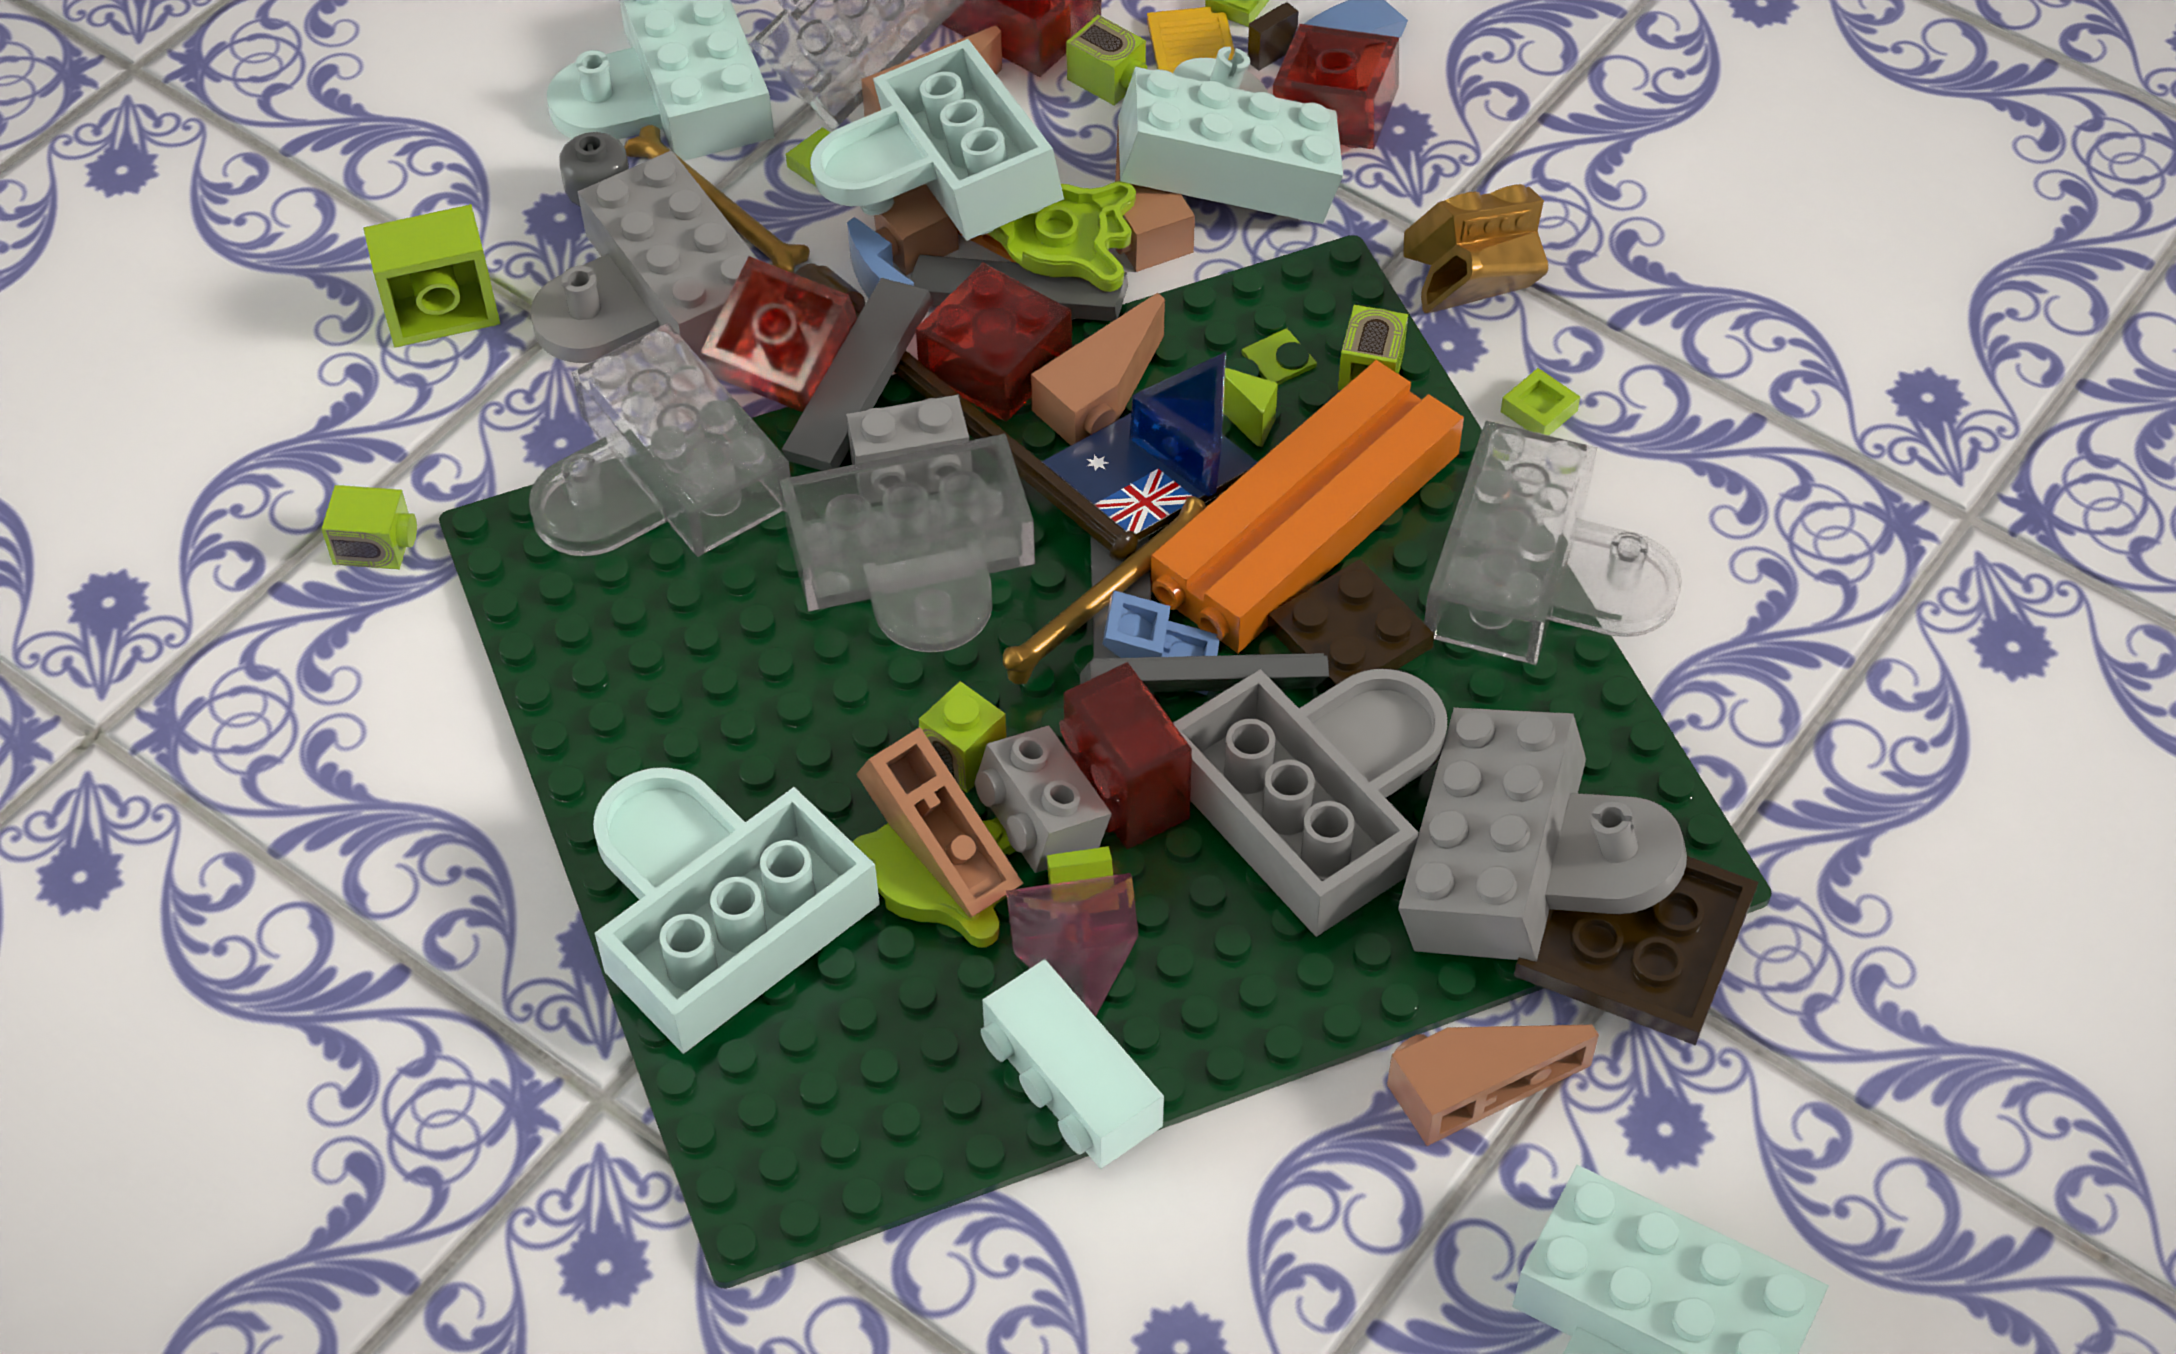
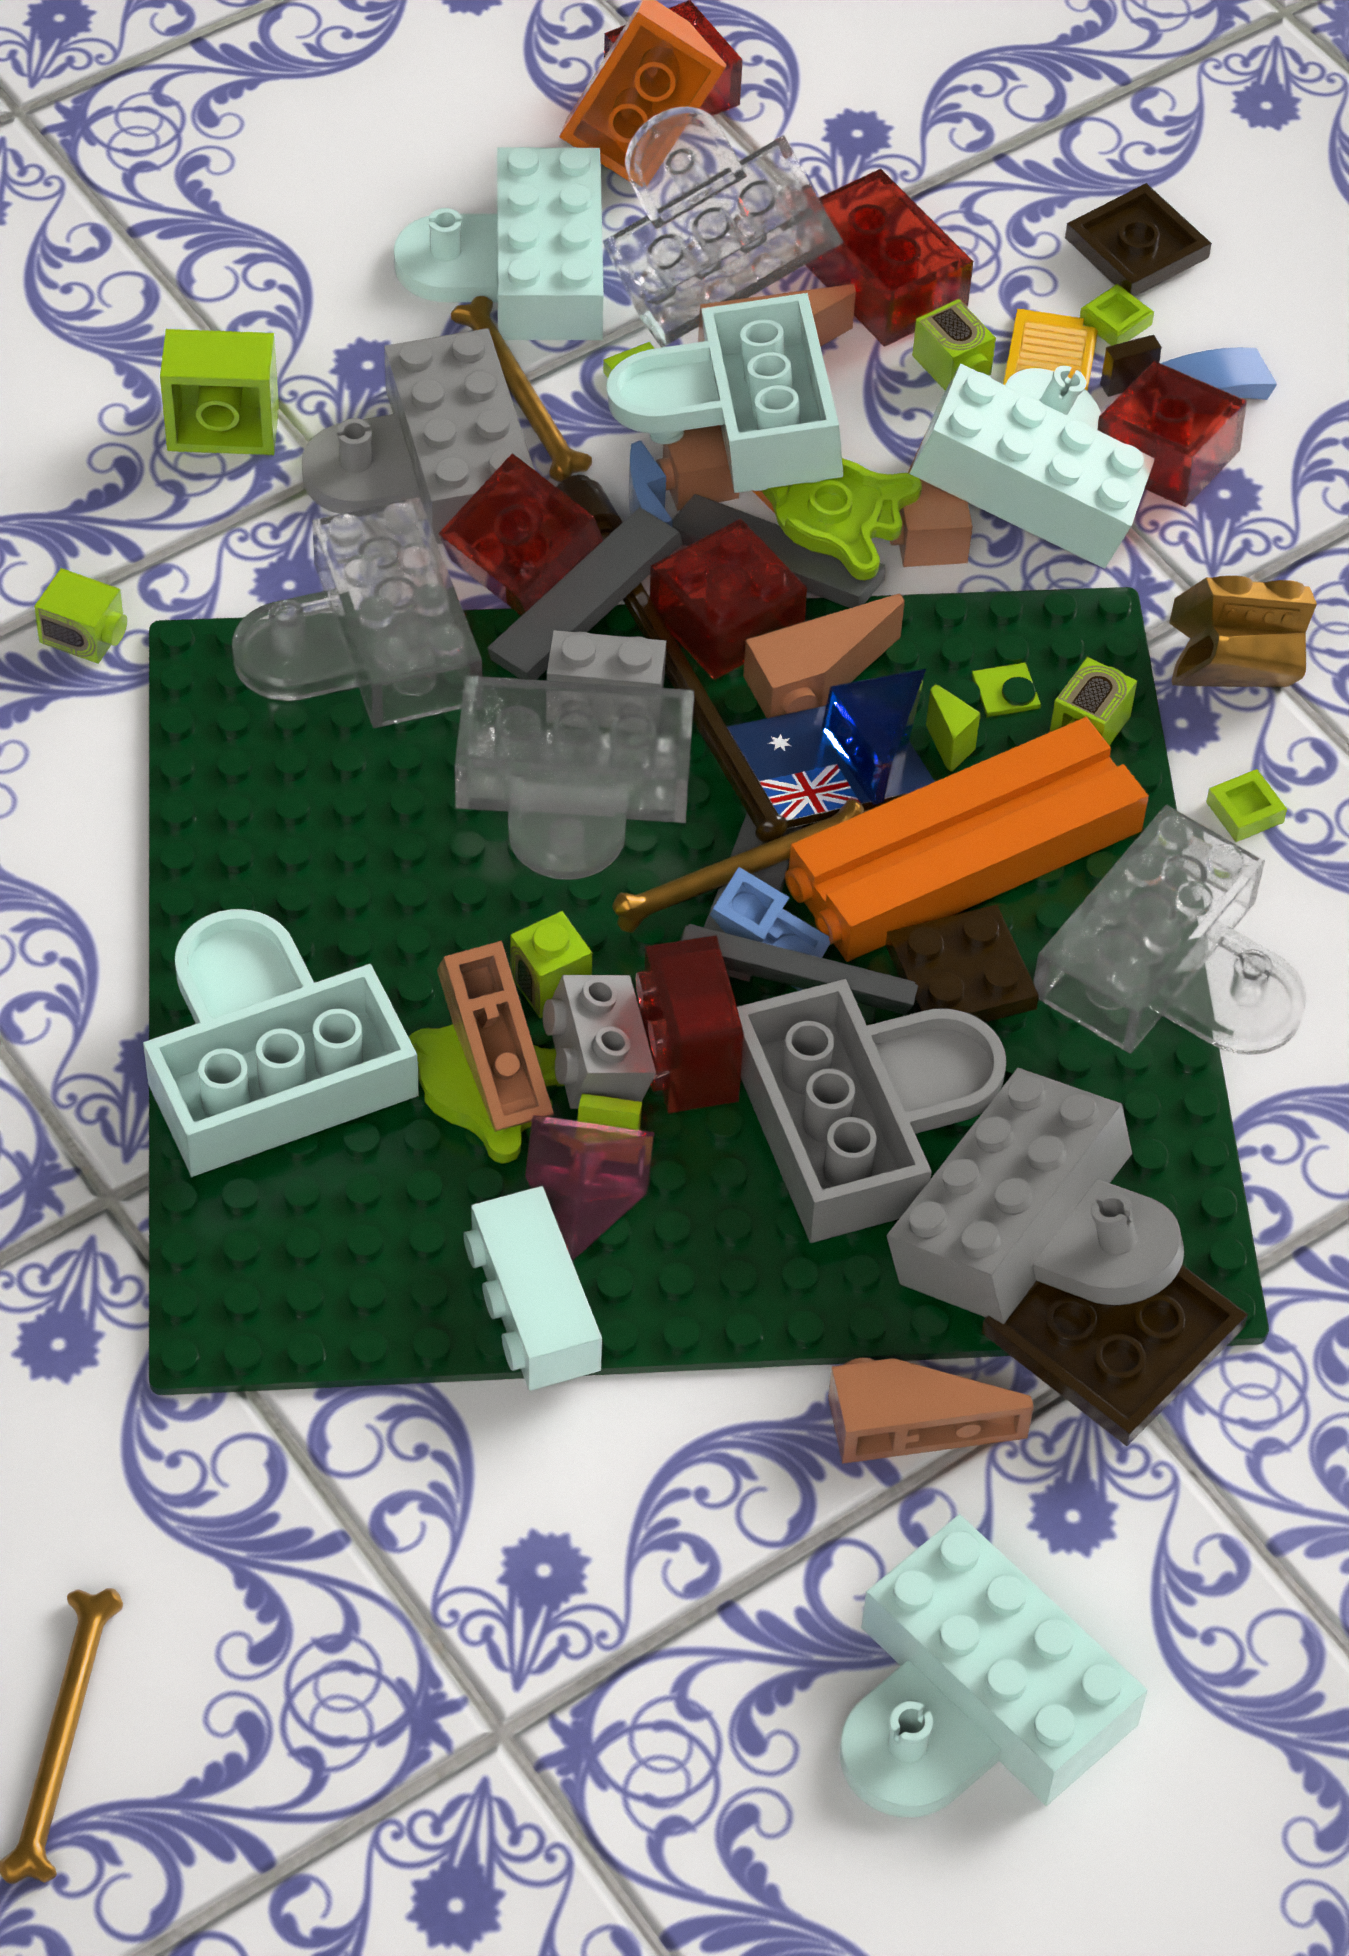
camera: 15 degrees right, 0 degrees up
dark grey head [559,132,629,207] -> none

